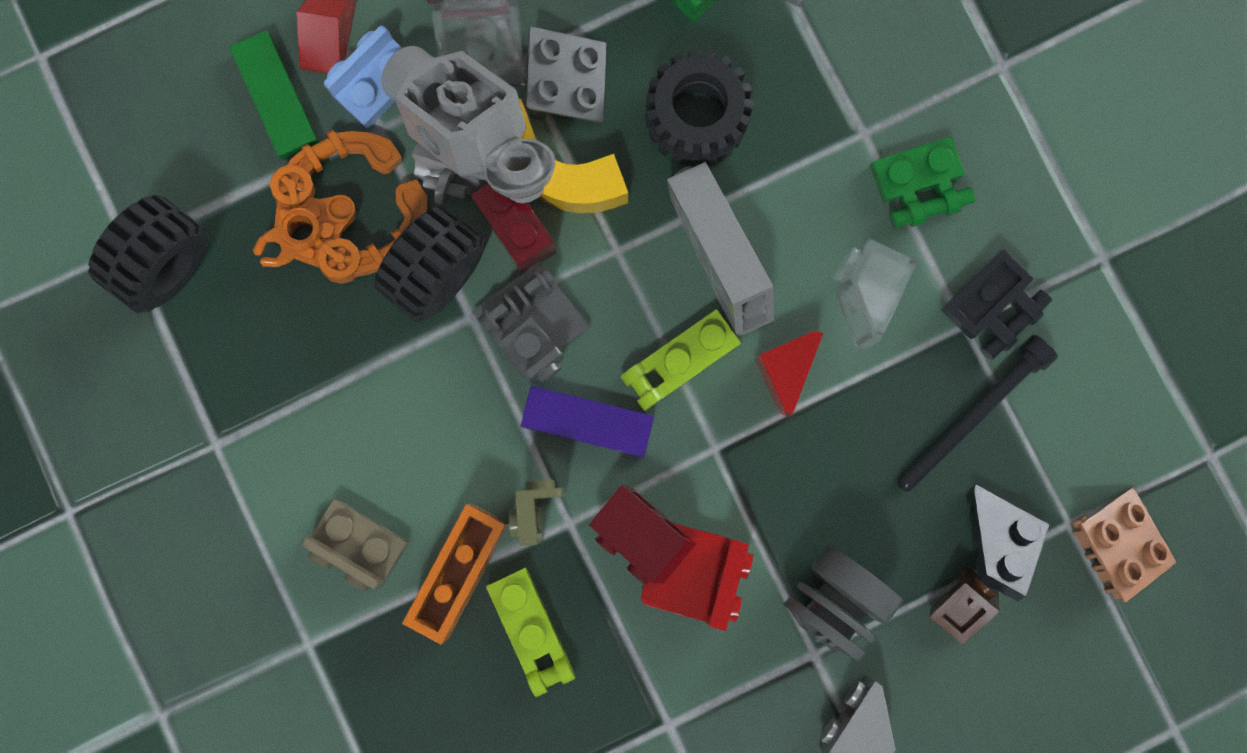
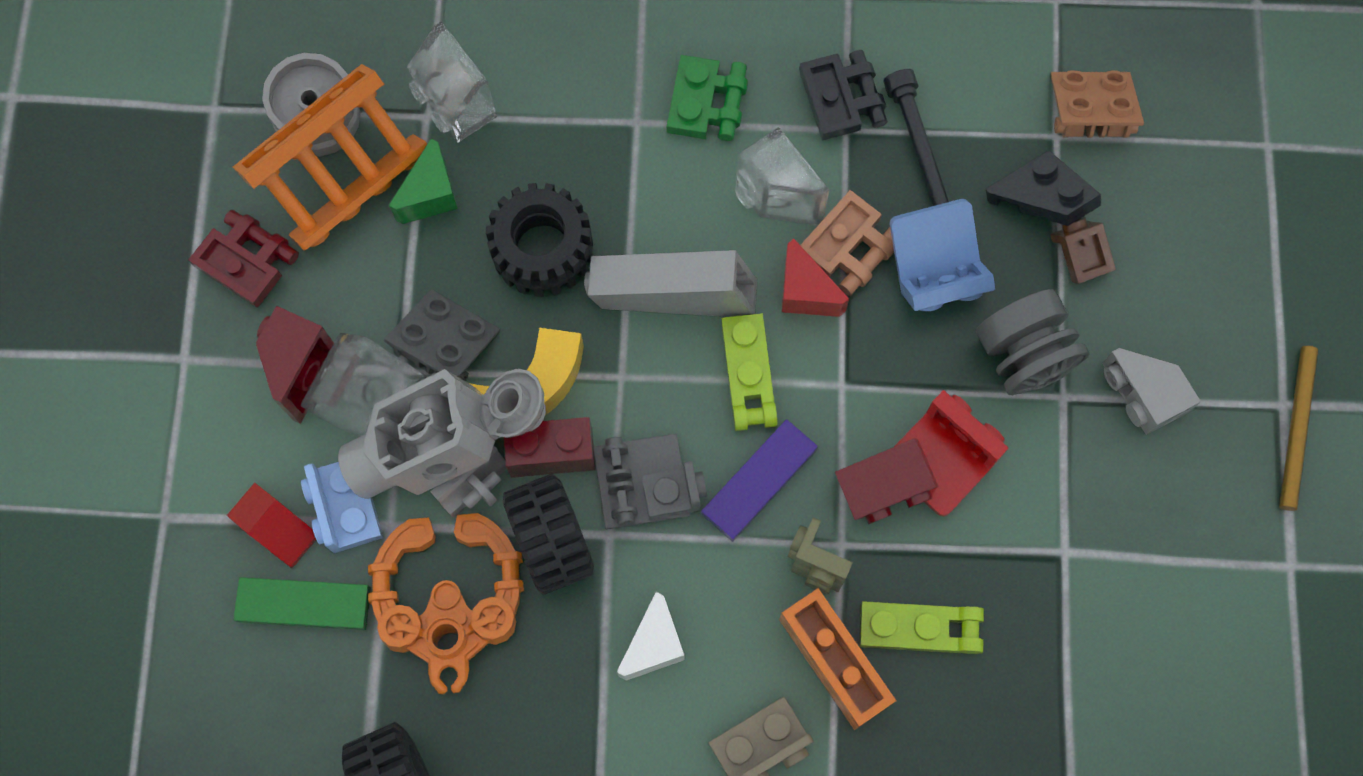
camera: 60 degrees left, 10 degrees down
none -> white slope [617,592,685,681]
none -> nougat plate [800,190,894,296]
none -> medium blue bracket [890,199,995,311]

